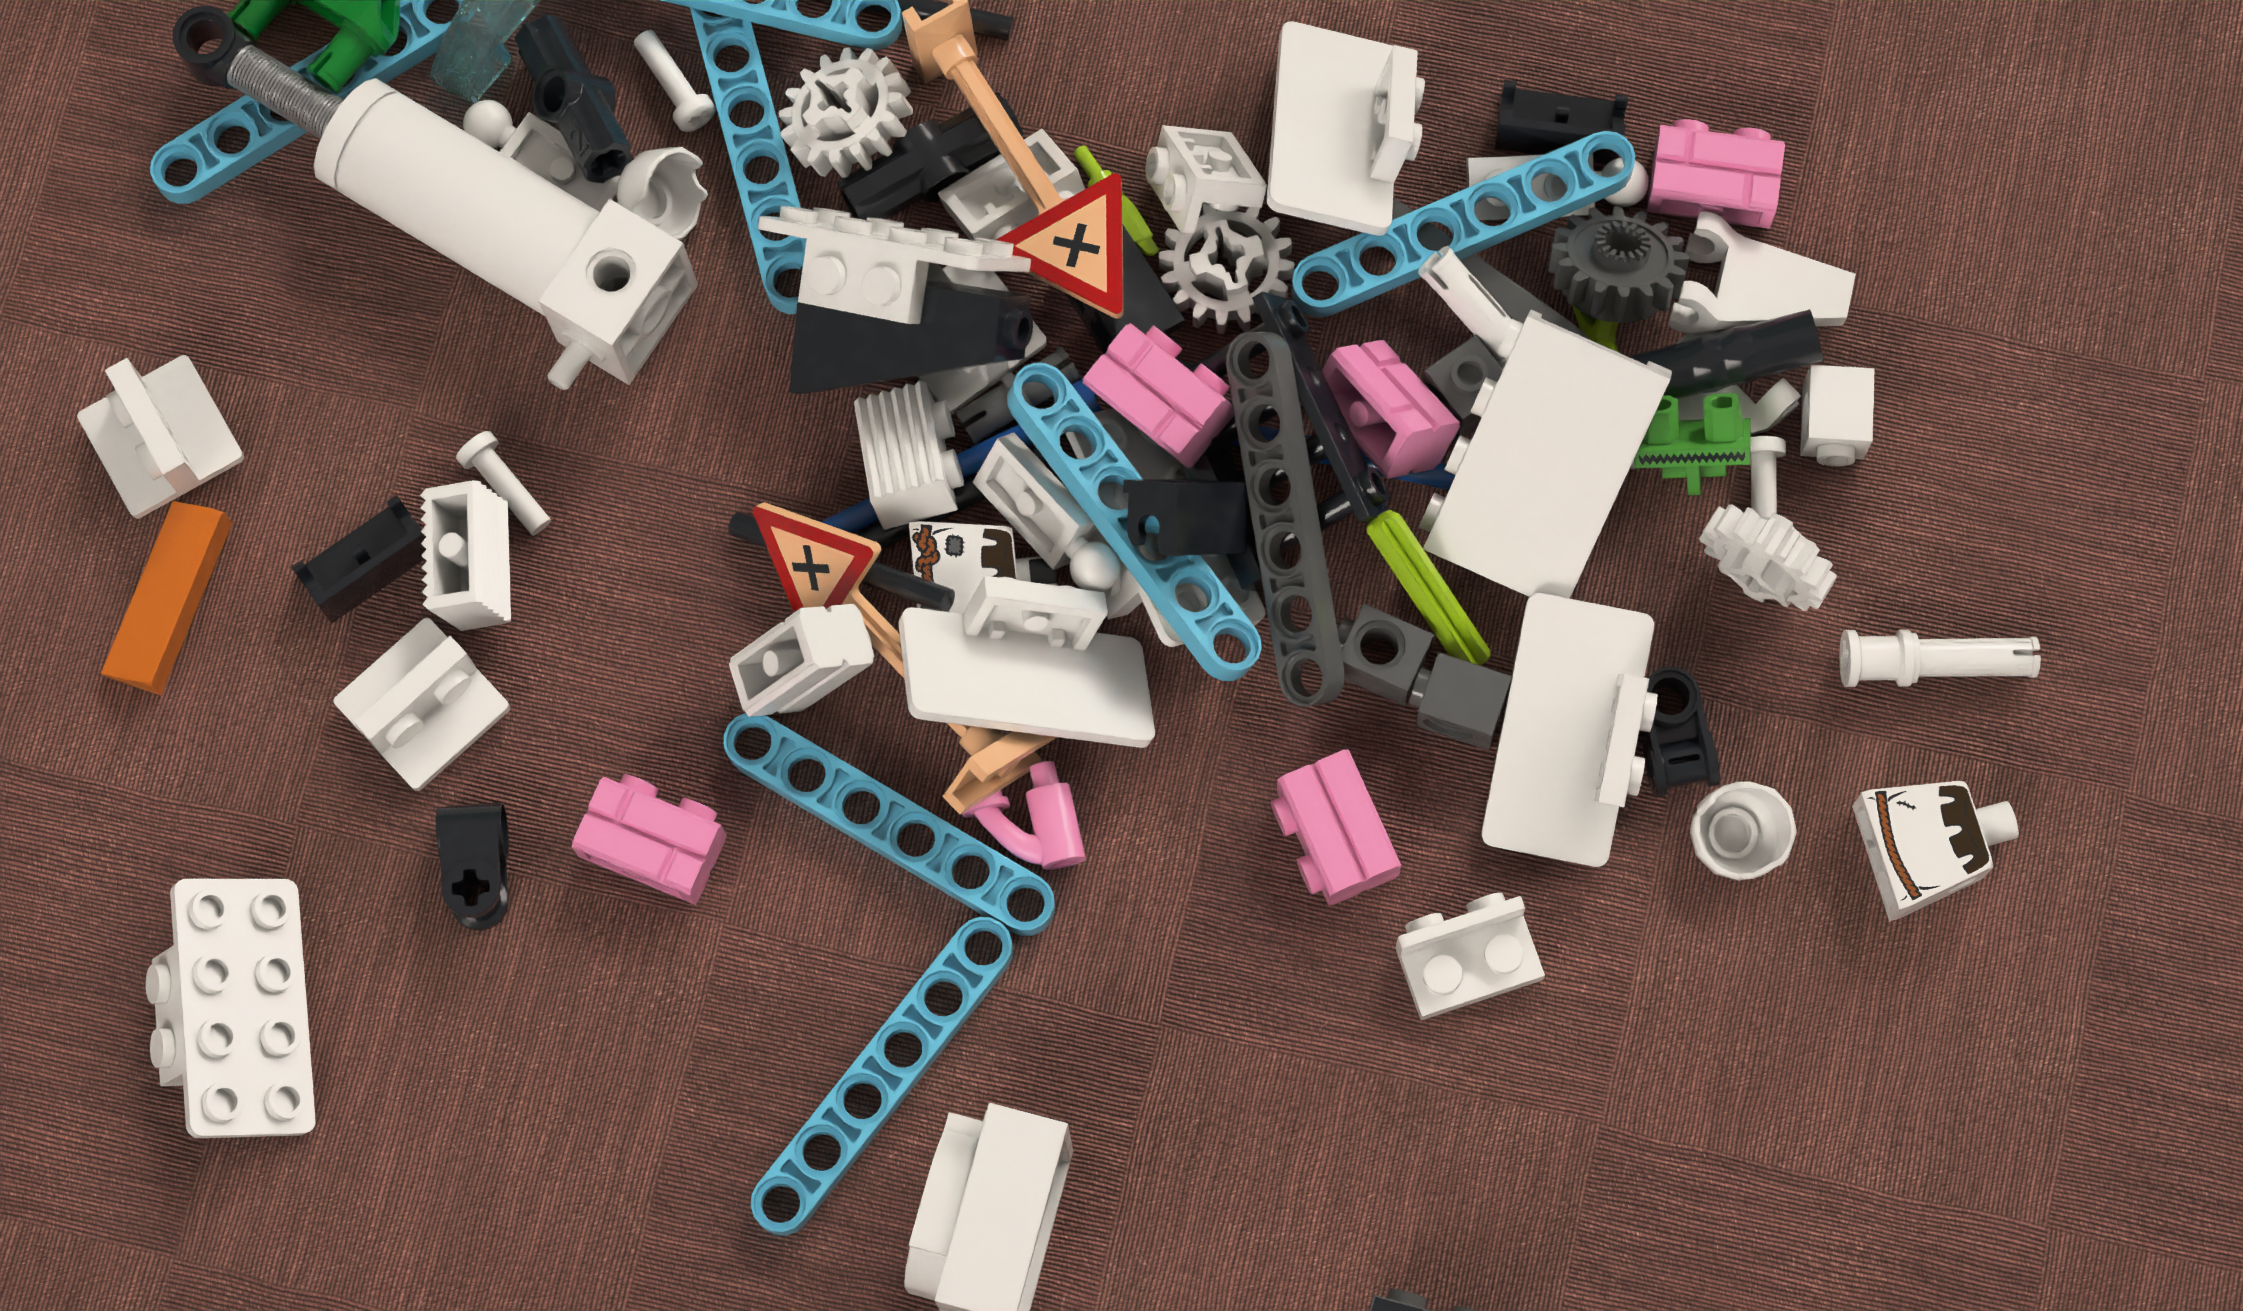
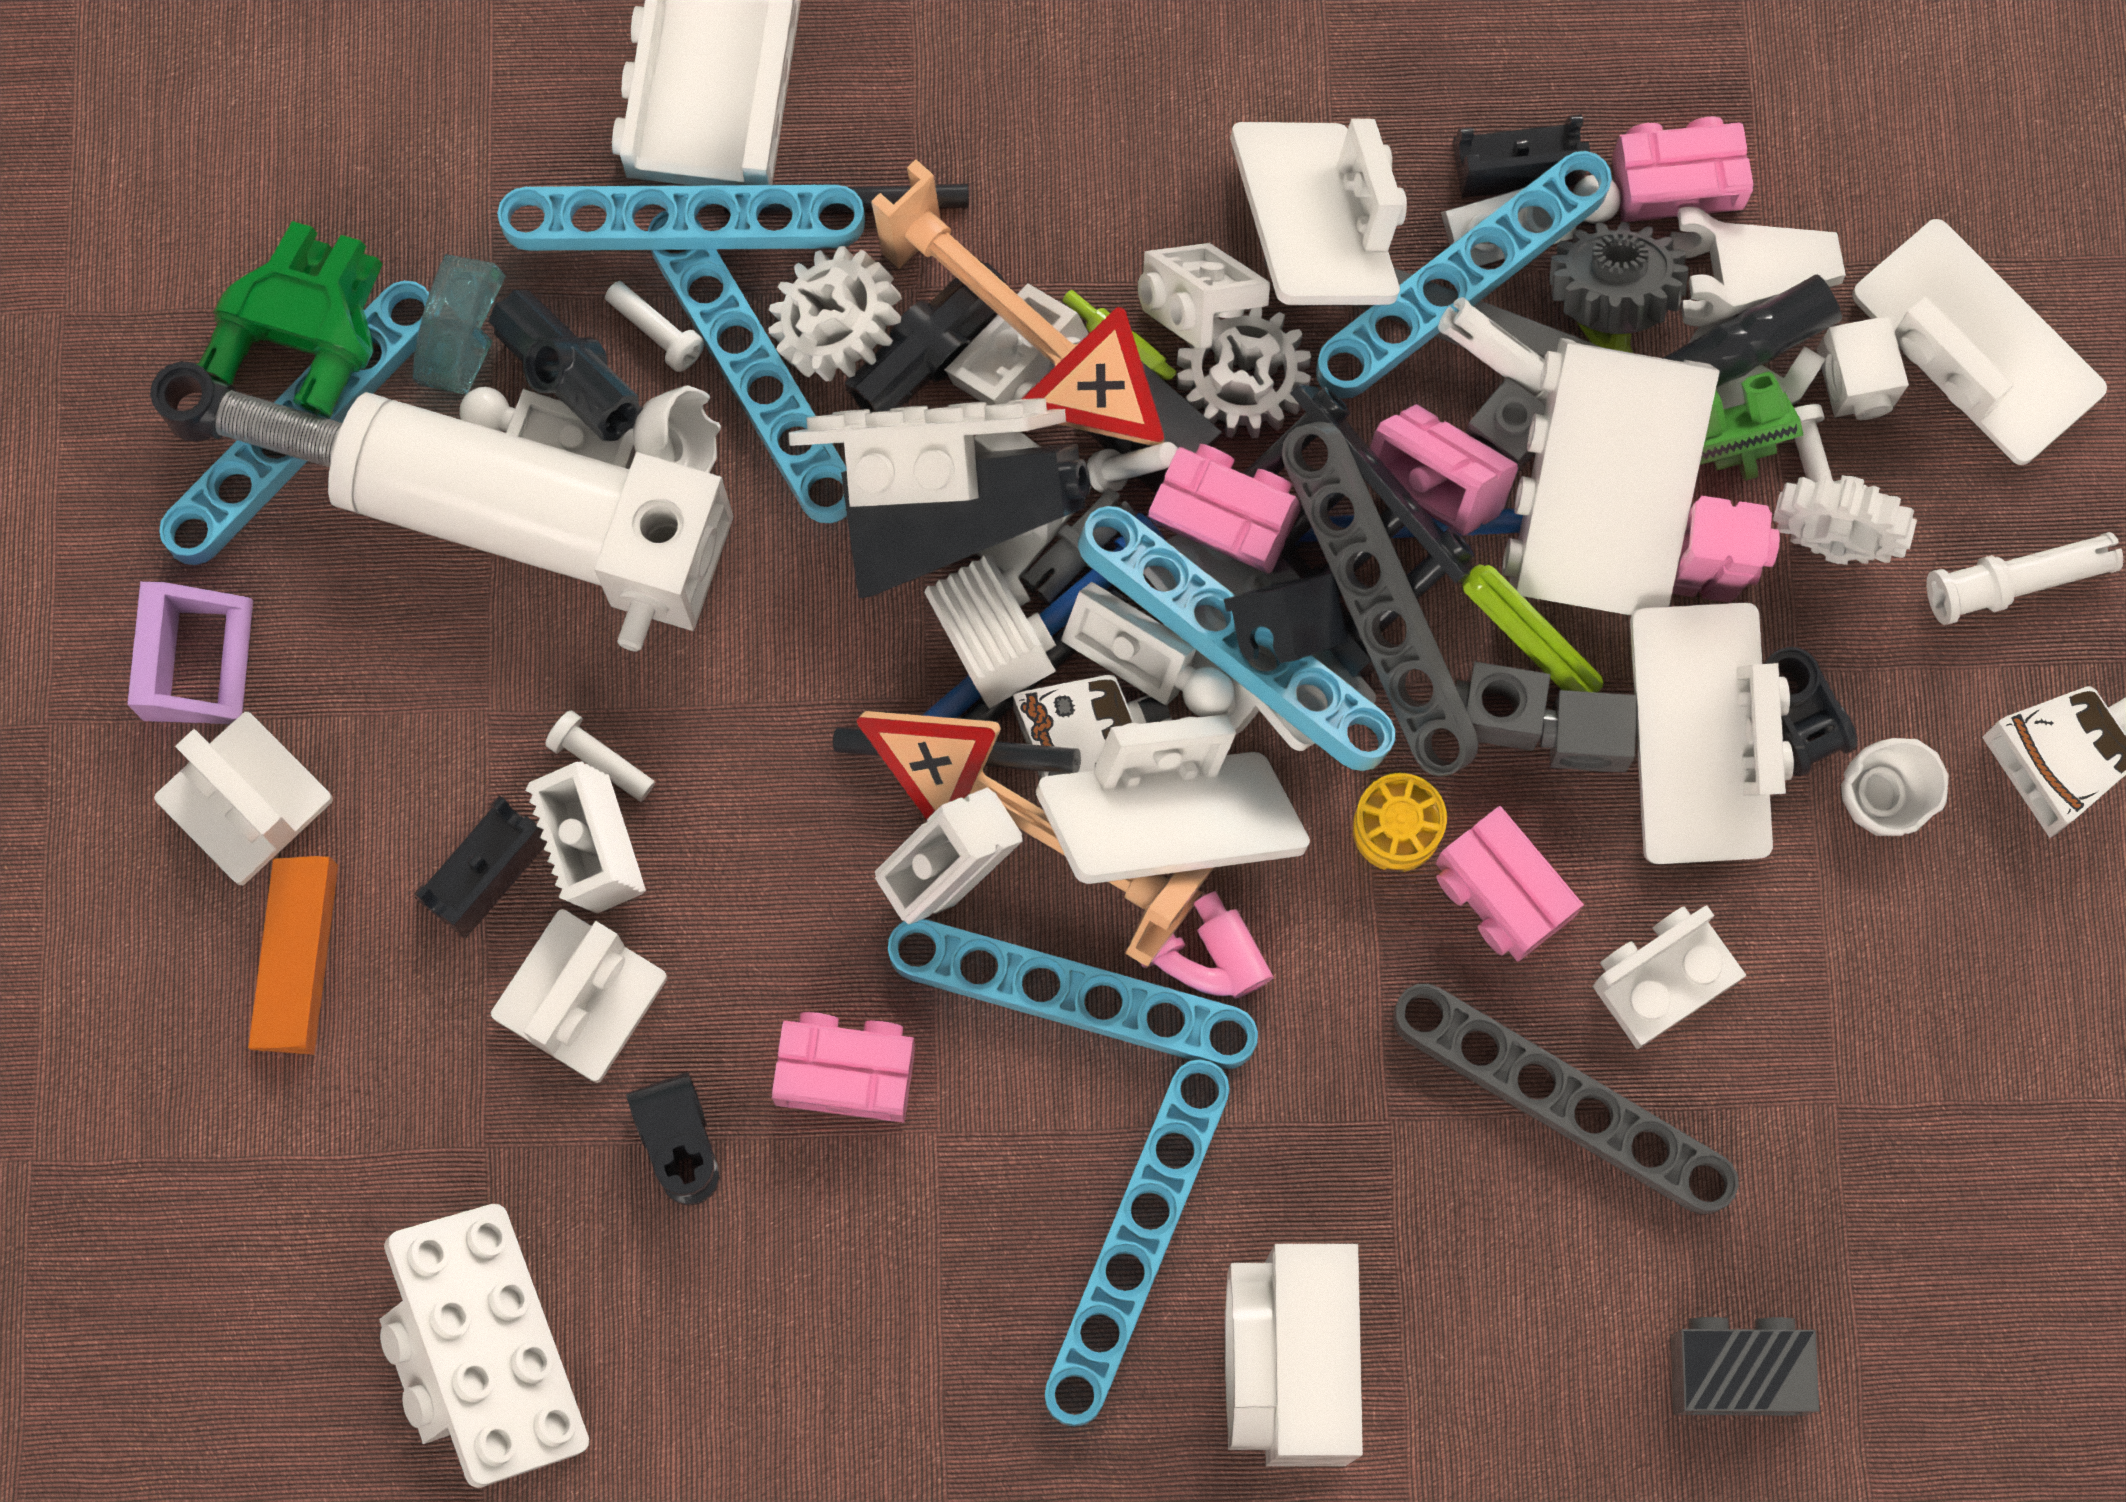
camera: 20 degrees left, 0 degrees up
none -> lavender tile [127,581,253,724]
none -> white piece [1087,442,1178,493]
none -> yellow wheel [1352,773,1447,872]
none -> dark grey beam [1393,984,1739,1215]
none -> bright pink brick [1672,496,1780,603]
none -> white bracket [1852,219,2107,465]

